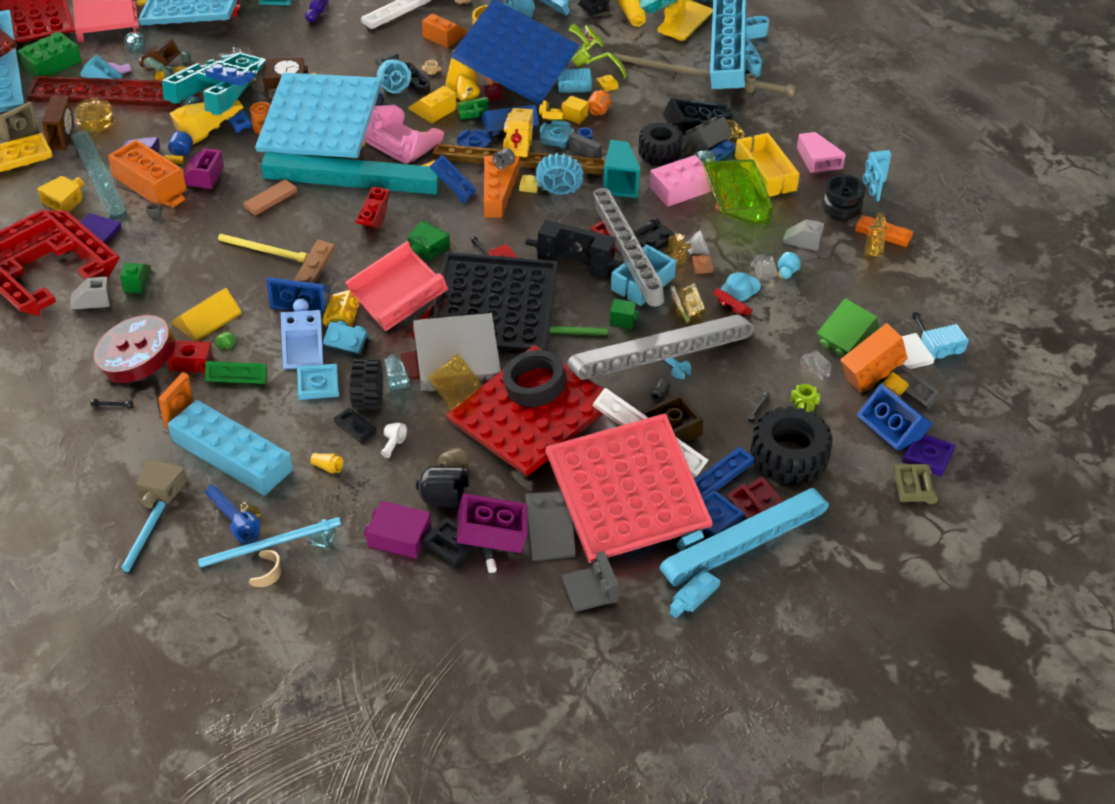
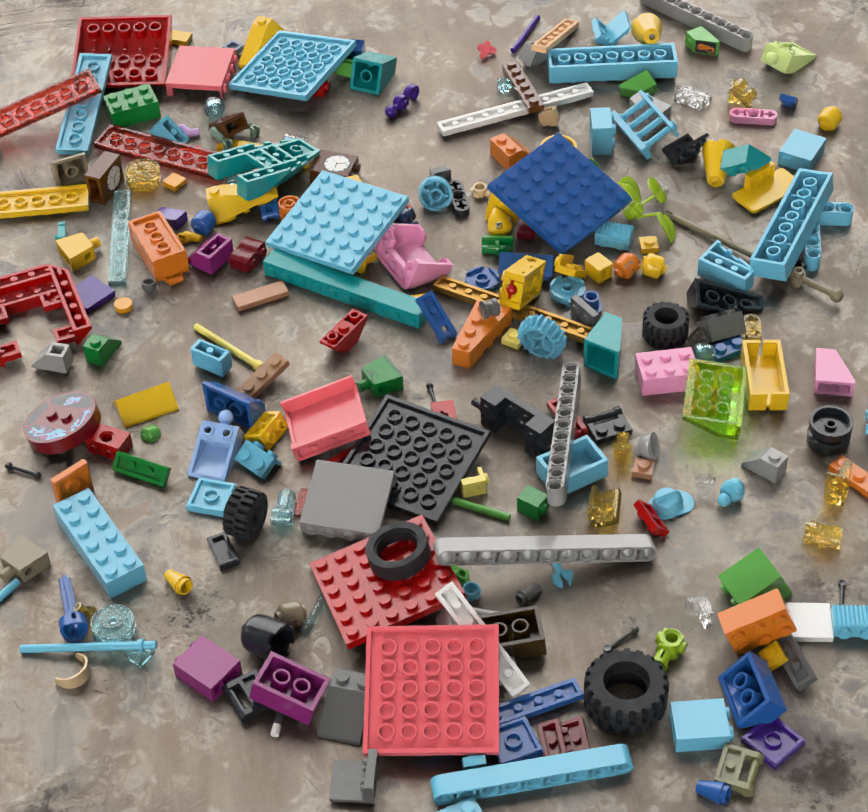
camera: 25 degrees right, 0 degrees up
blue plate [206,64,255,86] -> none
white bar [381,423,407,458] -> none
yellow slope [409,86,456,124] -> none
clear yellow slope [426,353,483,410] -> none
none -> plate [55,221,67,240]
none -> clear light blue wheel [90,604,137,642]
none -> light orange tile [114,297,133,314]
none -> light orange tile [162,172,187,192]
none -> medium azure brick [190,339,233,377]
none -> dark red brick [229,236,267,273]
none -> clear light blue bar [301,593,326,634]
none -> light yellow bracket [461,467,489,498]
none -> yellow head [640,253,667,279]
none -> medium azure brick [669,698,734,752]
none -> blue cone [695,780,732,805]
none -> medium azure wedge [697,239,755,292]
none -> clear yellow hips [803,521,843,549]

